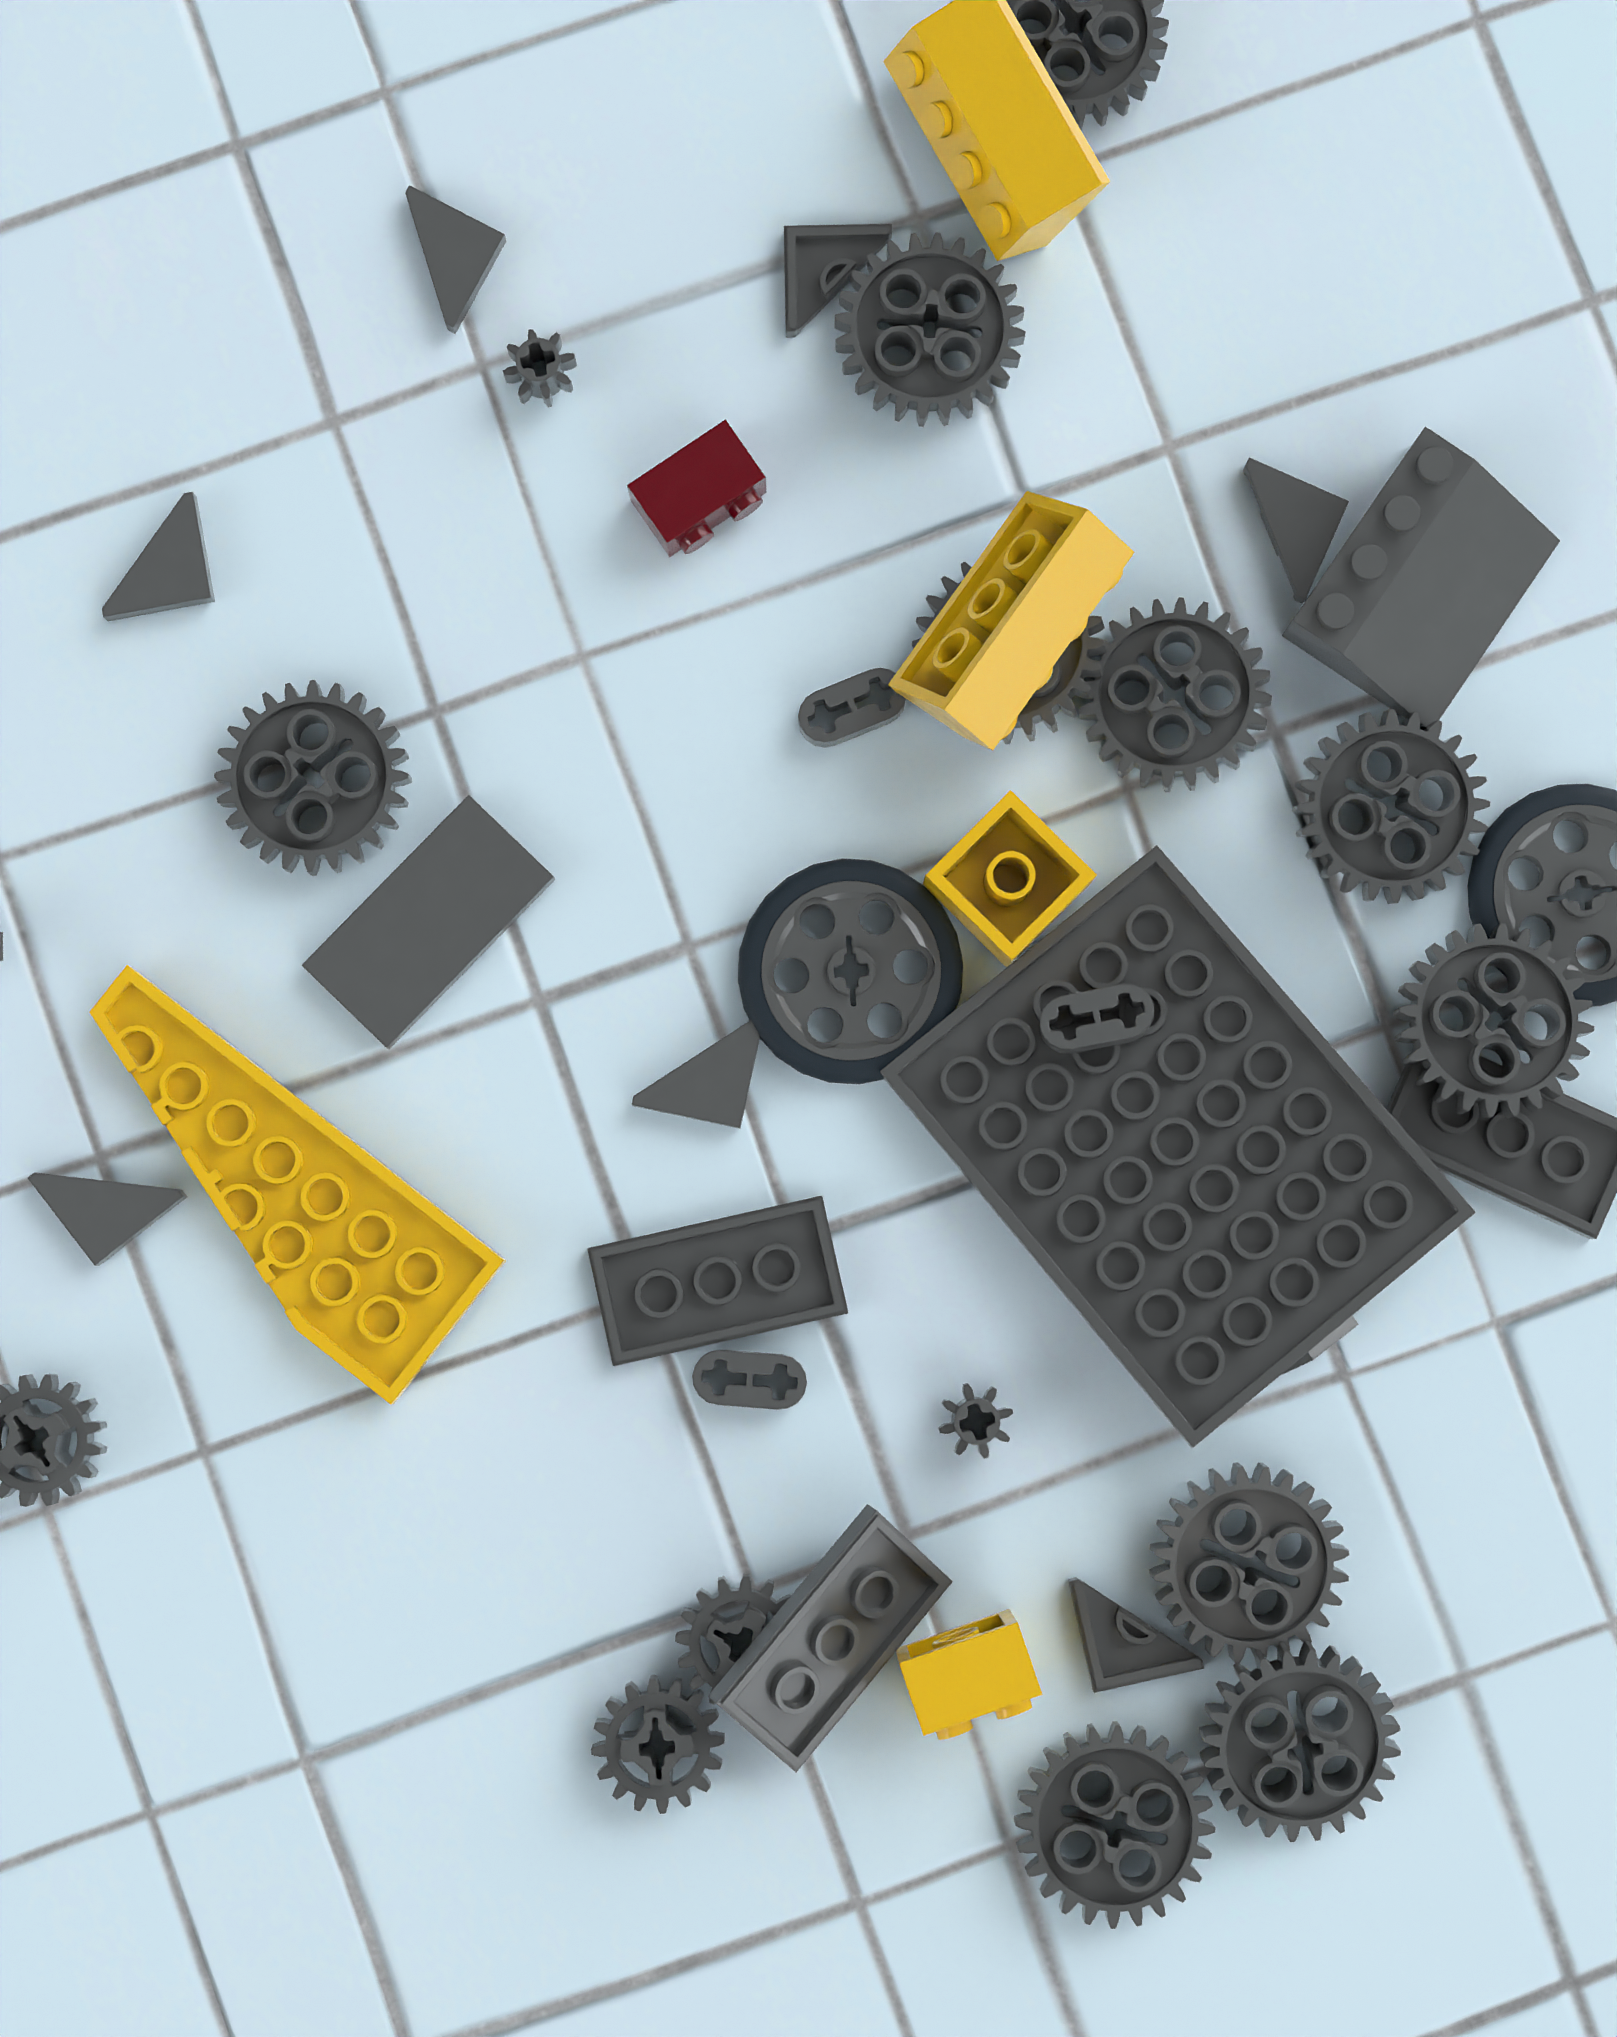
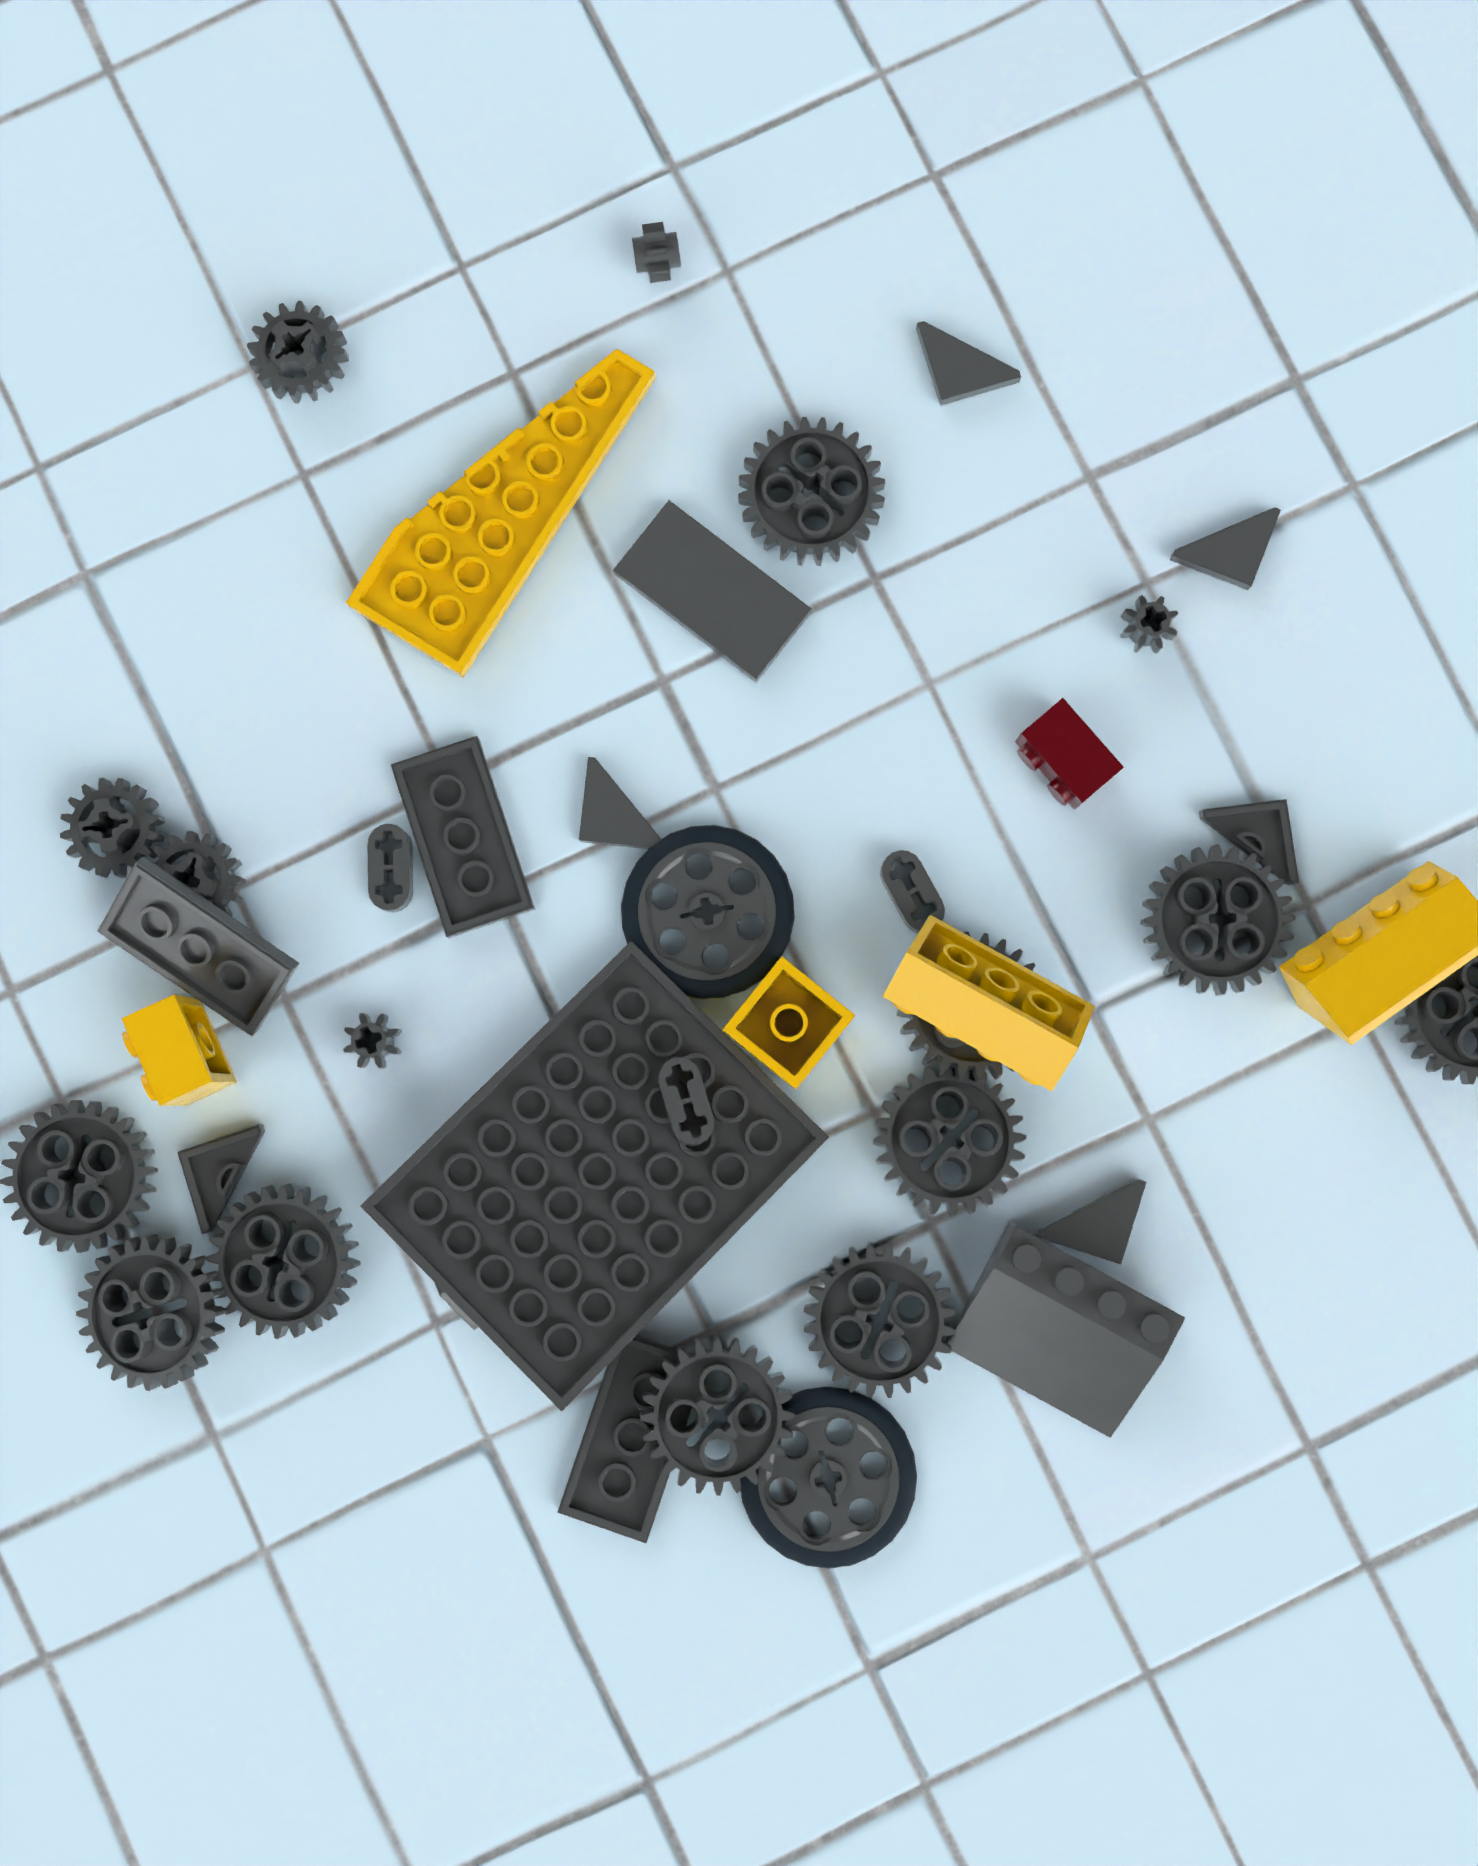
camera: 90 degrees right, 0 degrees up
dark grey tile [28,1172,187,1266] -> none

